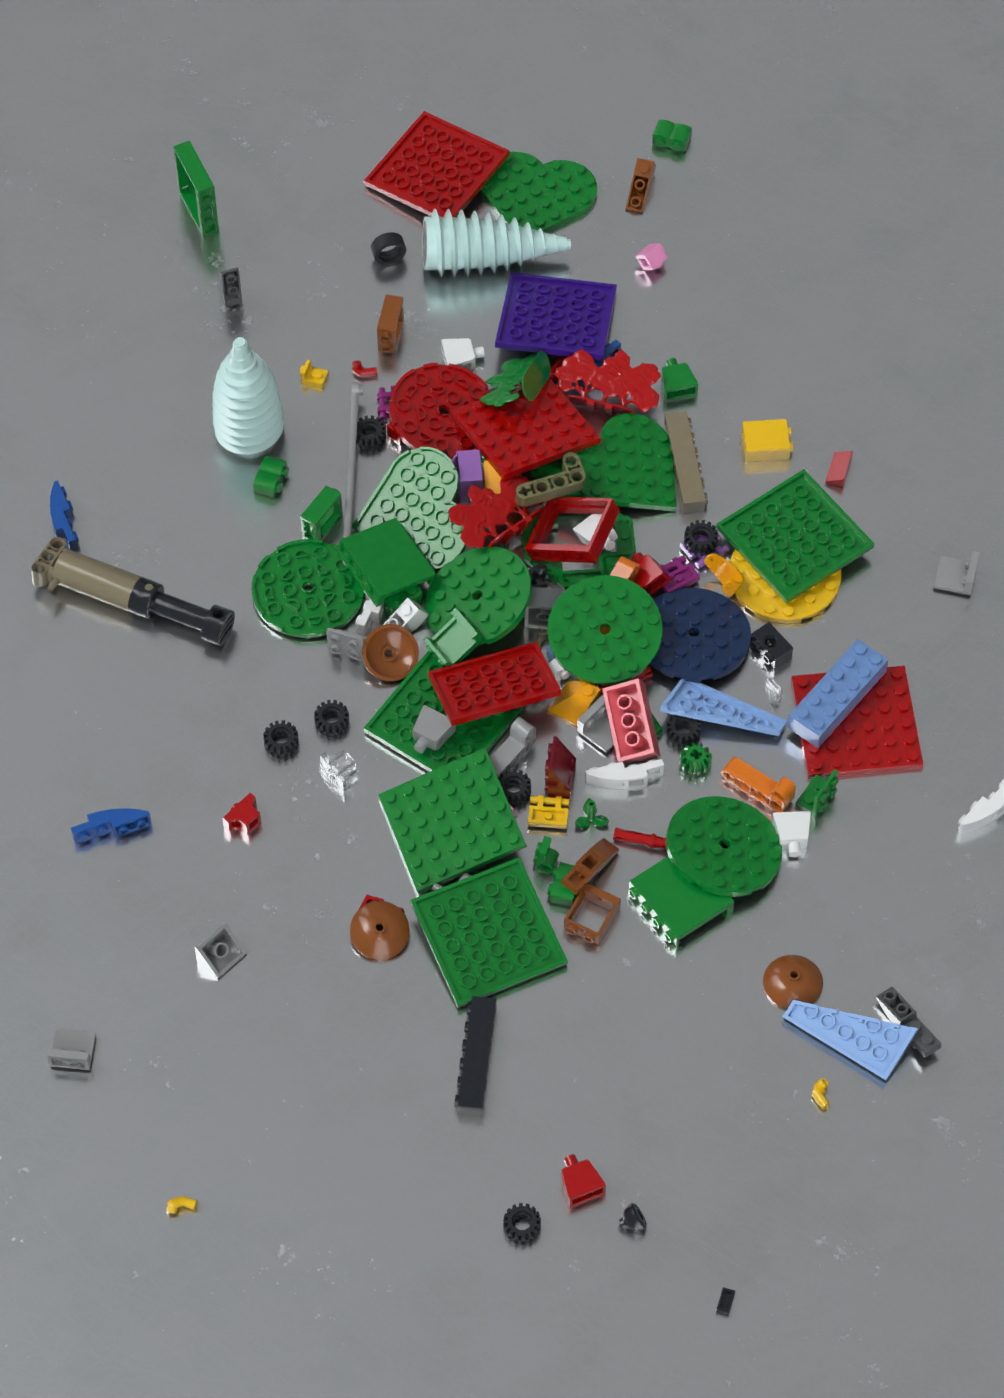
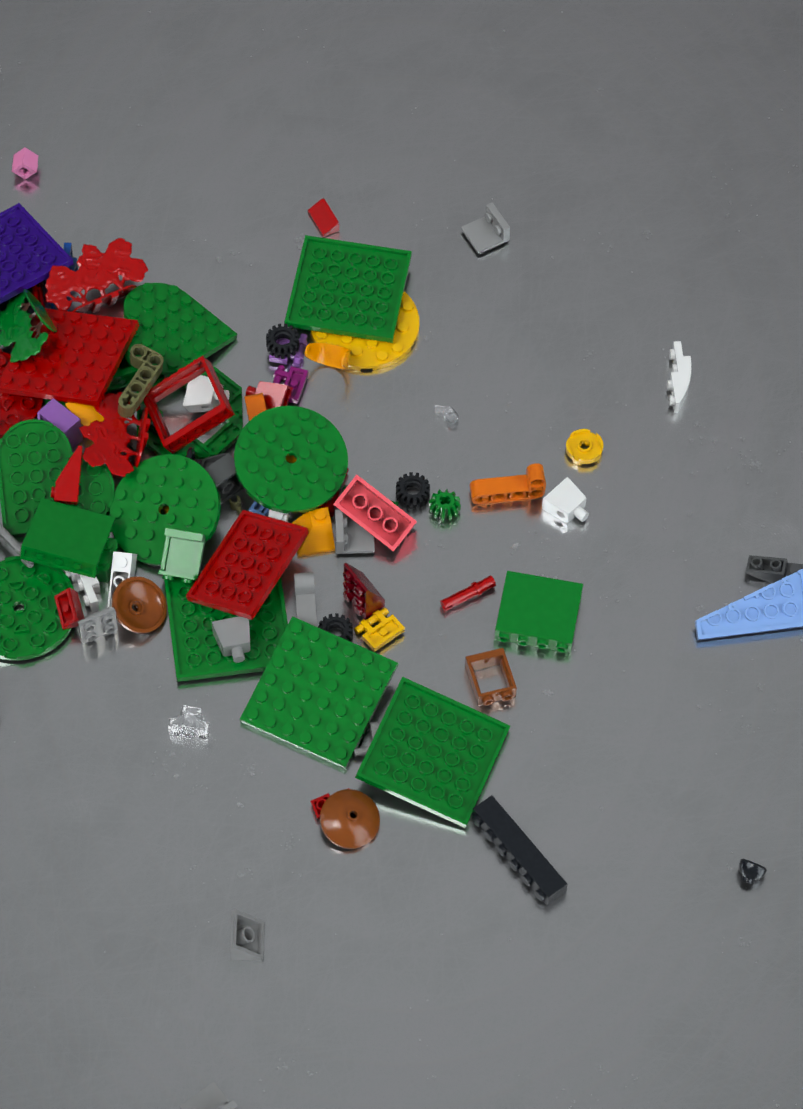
camera: 45 degrees left, 0 degrees up
blue slope [71,808,151,843] -> none
red brick [223,793,261,835] -> none
black tyre [263,720,299,758] -> none
black tyre [314,700,349,737] -> none
black tyre [503,1203,541,1244] -> none
green plate [533,836,559,874] -> none
green brick [547,862,577,907] -> none
dark orange slope [561,838,619,895] -> none
red torso [561,1154,606,1208] -> none
green plant [575,798,609,828] -> none
white slope [585,759,664,789] -> none
dark blue plate [650,588,751,682] -> none
light blue wing [659,678,788,736] -> none
green torso [661,358,698,401] -> none
dark tan brick [664,411,708,514] -> none
green plate [665,796,782,897] -> none
yellow brick [742,419,793,462] -> none
black brick [750,622,793,669] -> none
dark orange dish [763,955,823,1010] -> none
medium blue brick [787,639,889,748] -> none
red plate [791,666,923,779] -> none
green bracket [795,769,839,817] -> none
yellow arm [812,1078,830,1110] -> none
none -> red slope [51,445,83,505]
none -> red slope [54,587,85,630]
none -> yellow plate [566,429,604,465]

